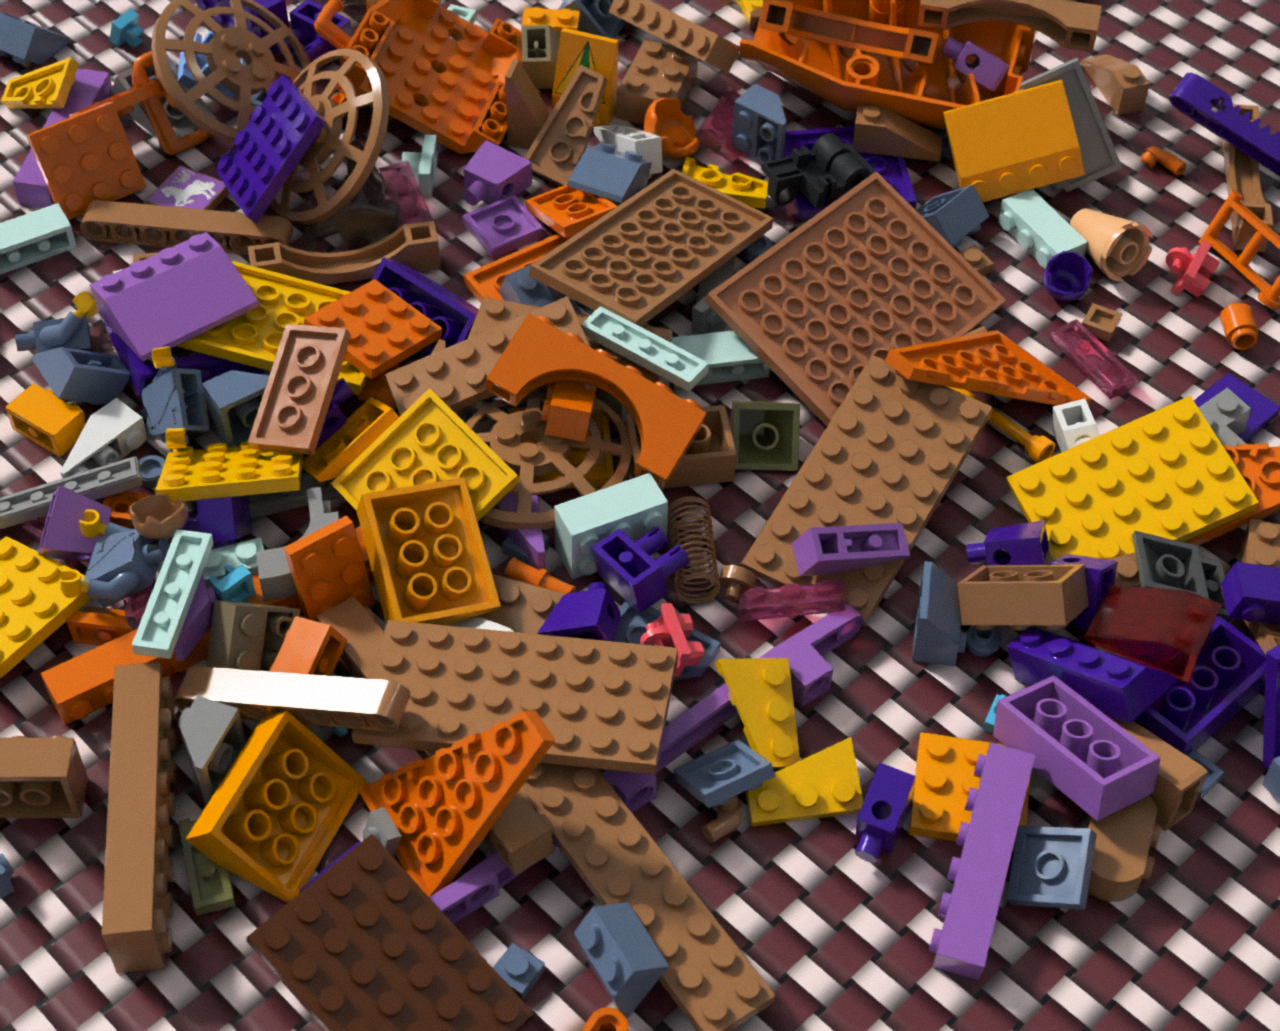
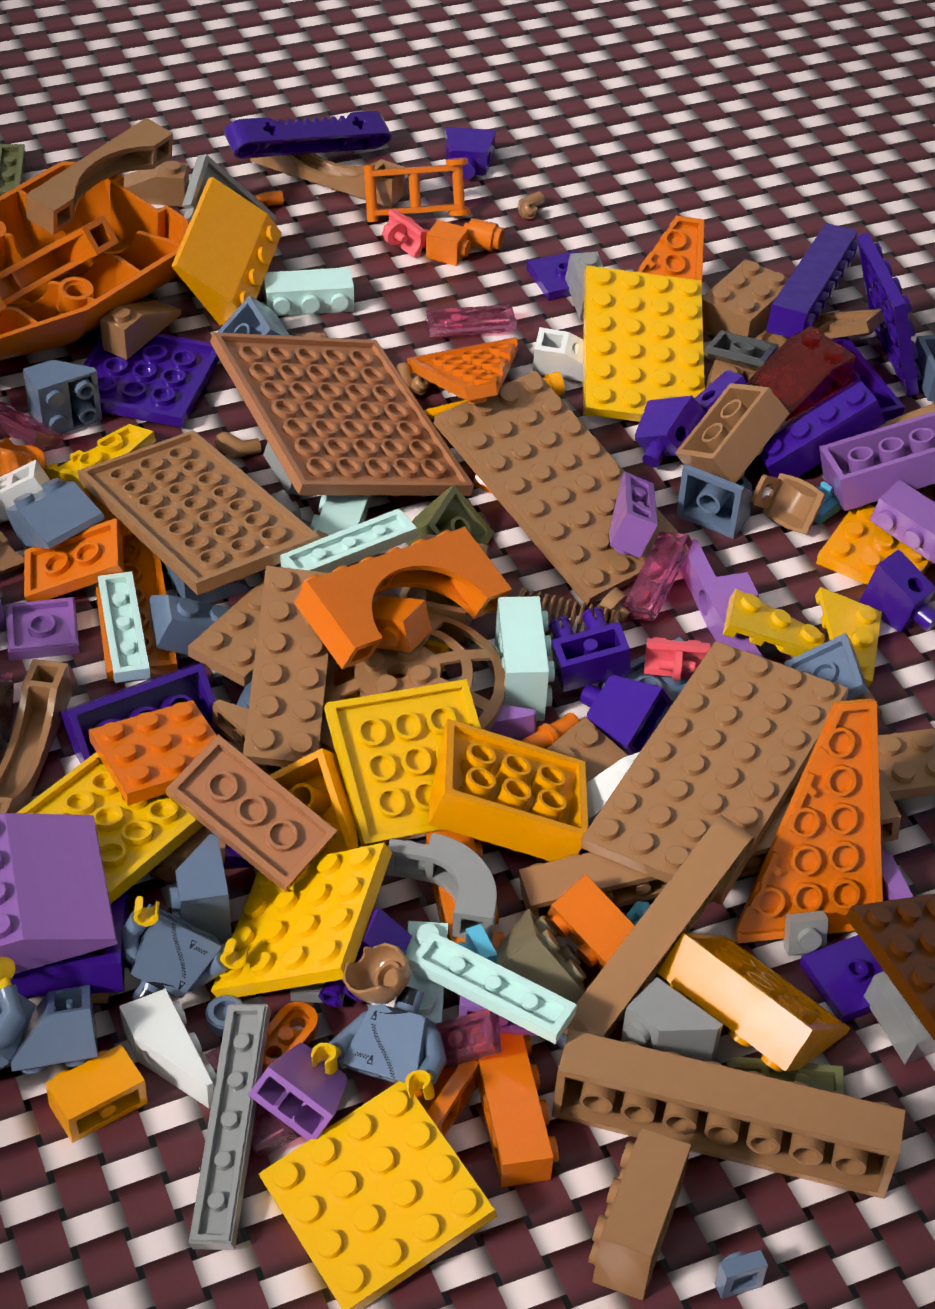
camera: 70 degrees left, 5 degrees down
orange plate [283,516,376,622] -> none
black plate [761,133,876,209] -> none
medium lavender torso [940,37,1010,92] -> none
dark purple hair [1043,251,1093,302] -> none
light nougat cone [1070,208,1153,281] -> none
medium nougat plate [1080,303,1123,342] -> none
none -> light aqua plate [98,571,151,683]
none -> orange brick [426,220,471,266]
none -> medium nougat piece [751,473,826,535]

